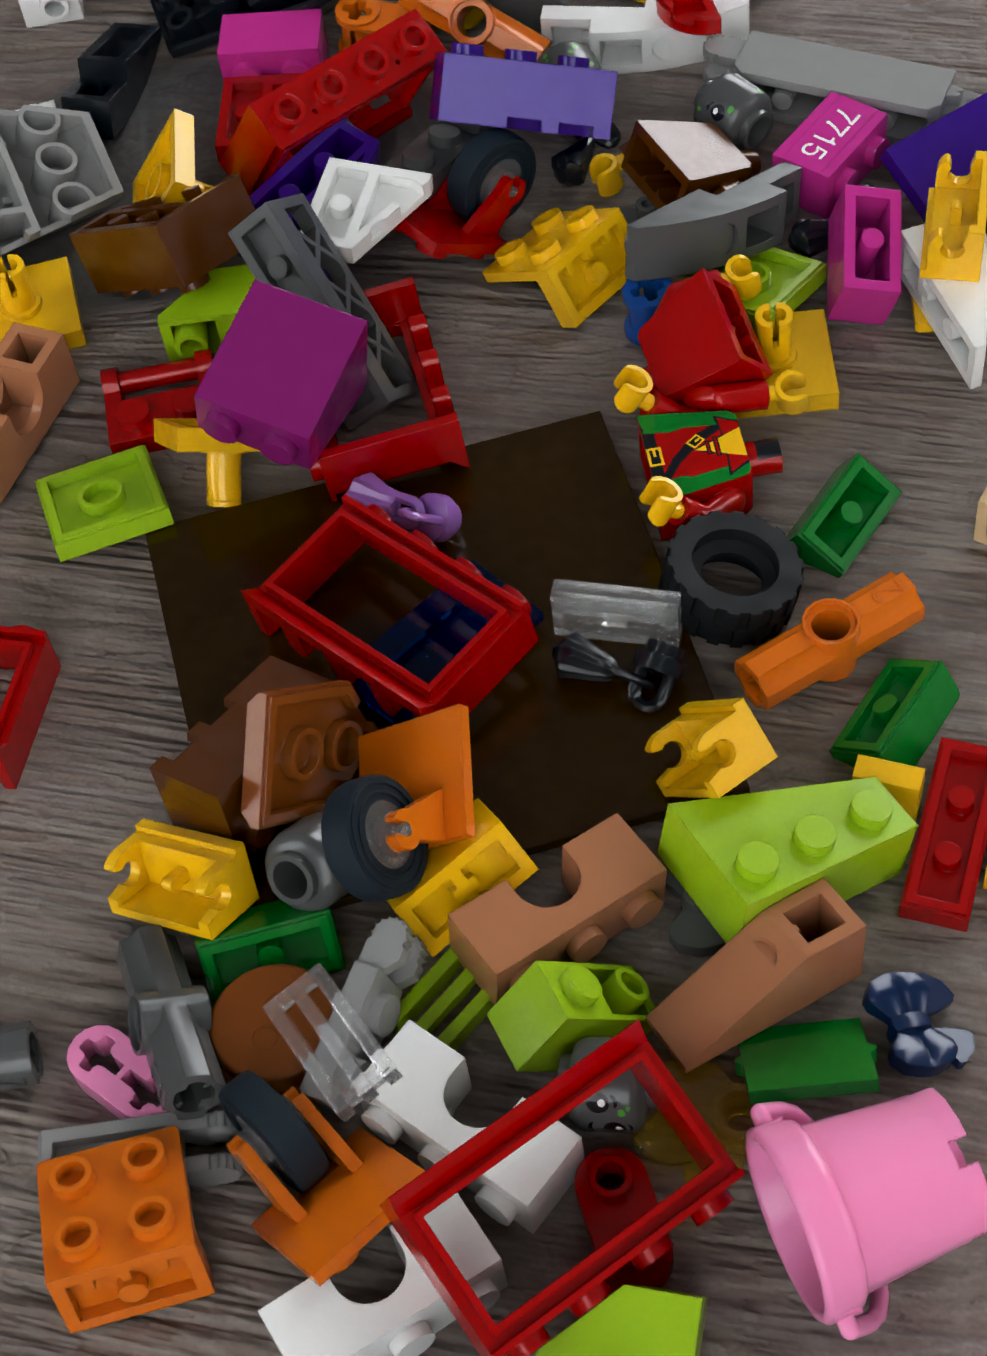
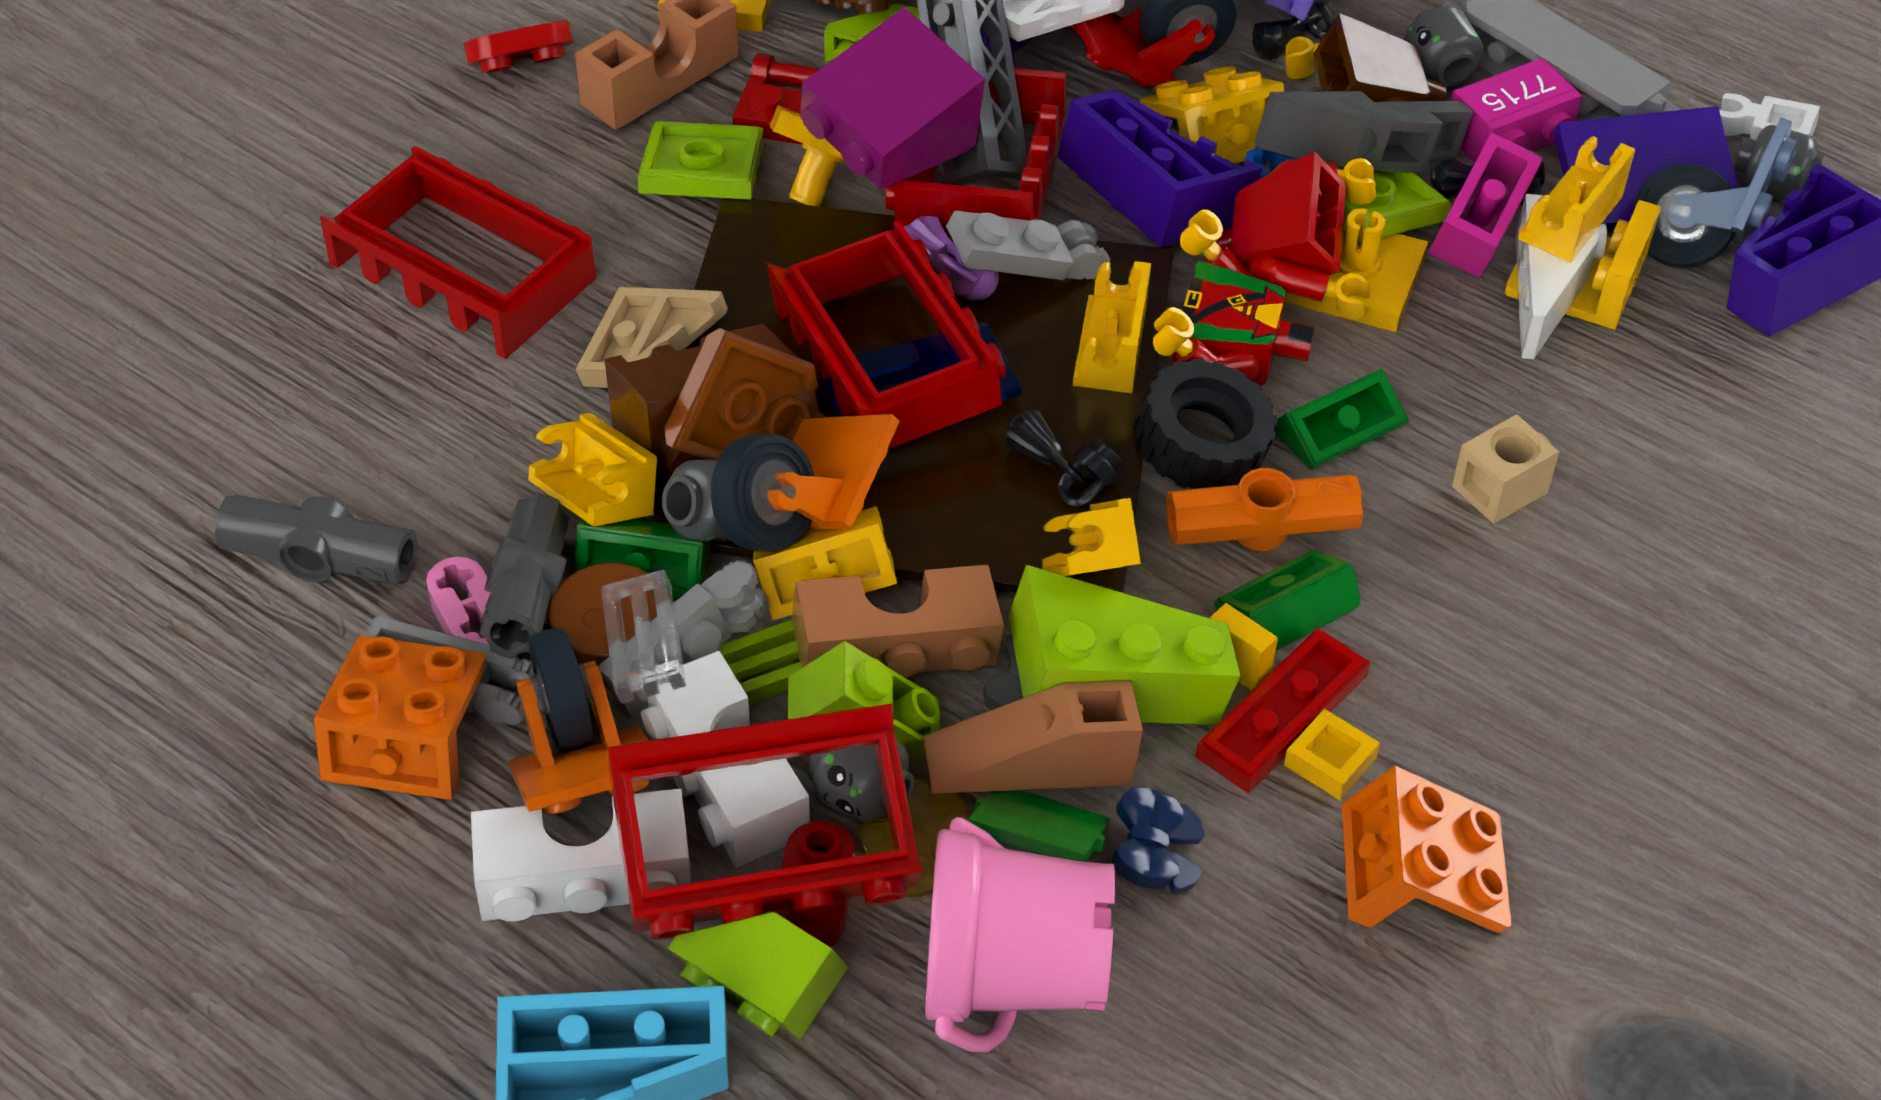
camera: 15 degrees right, 5 degrees down
clear tile [550,579,683,648] -> none
none -> tan wing [576,287,728,388]
none -> light grey hinge [946,210,1111,280]
none -> dark purple wedge [1057,90,1262,247]
none -> yellow hinge [1073,261,1151,394]

